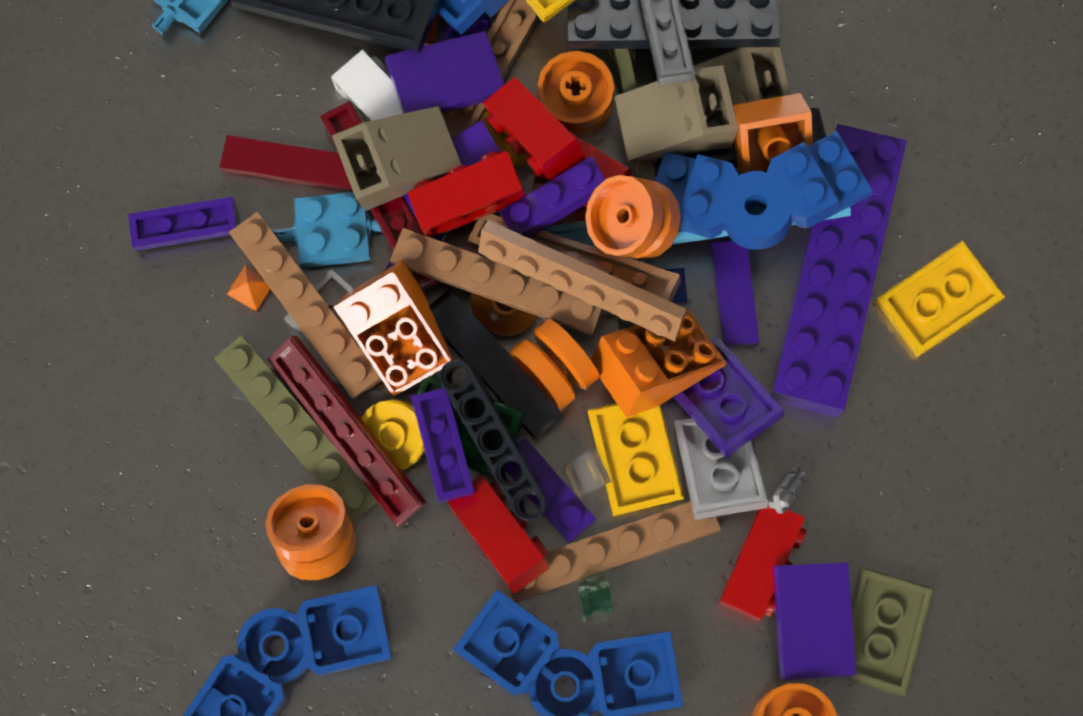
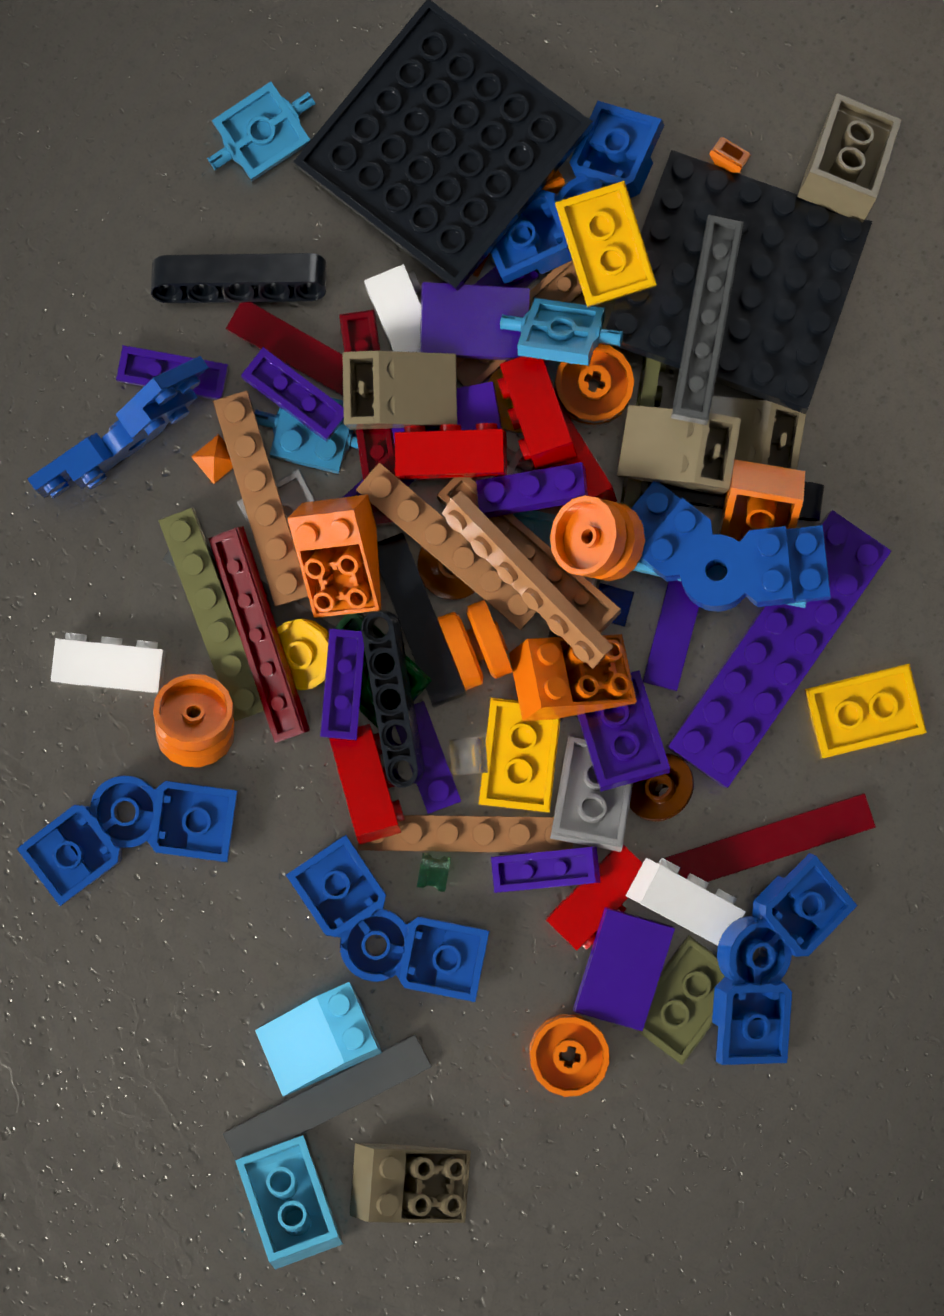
camera: 15 degrees right, 10 degrees up
light grey axle [768,466,808,514] -> none
none -> blue plate [27,356,209,498]
none -> white brick [51,633,166,693]
none -> black beam [151,253,326,303]
none -> dark purple plate [241,347,344,442]
none -> dark purple plate [491,846,601,893]
none -> dark azure plate [500,298,623,366]
none -> white brick [626,857,746,946]
none -> reddish brown dish [629,753,694,821]
none -> dark red tile [659,793,876,882]
none -> blue plate [712,853,858,1065]

